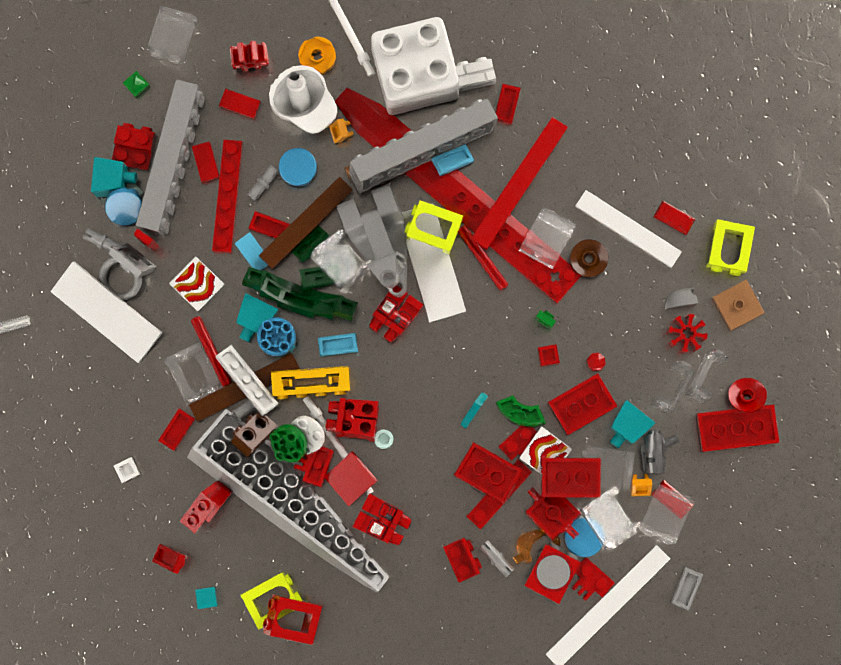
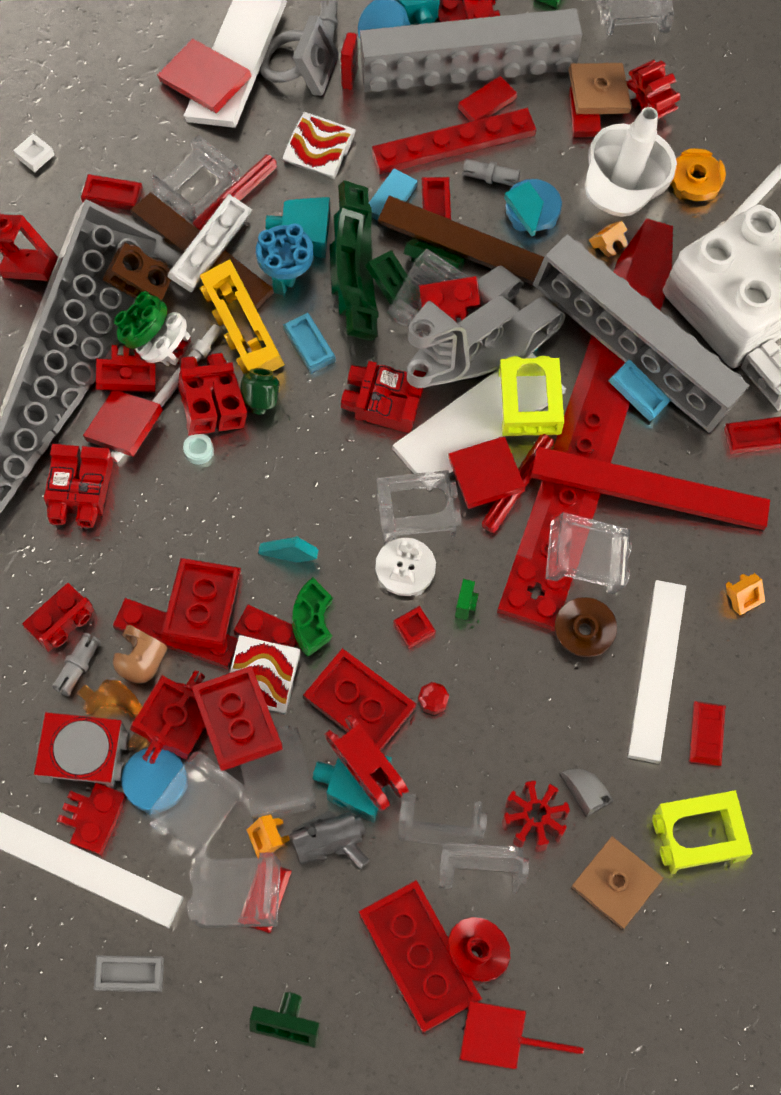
camera: 65 degrees right, 15 degrees down
none -> medium nougat helmet [113,625,167,684]
none -> tile [157,38,252,114]
none -> dark green head [240,368,280,414]
none -> dark green tile [250,992,320,1048]
none -> red piece [324,715,409,812]
none -> white plate [375,538,436,596]
none -> clear panel [377,470,461,545]
none -> red hinge [419,276,481,322]
none -> red tile [448,436,525,509]
none -> red piece [460,1001,584,1069]
none -> teal tile [504,181,543,237]
none -> medium nougat plate [568,63,631,114]
none -> light orange tile [725,573,765,615]

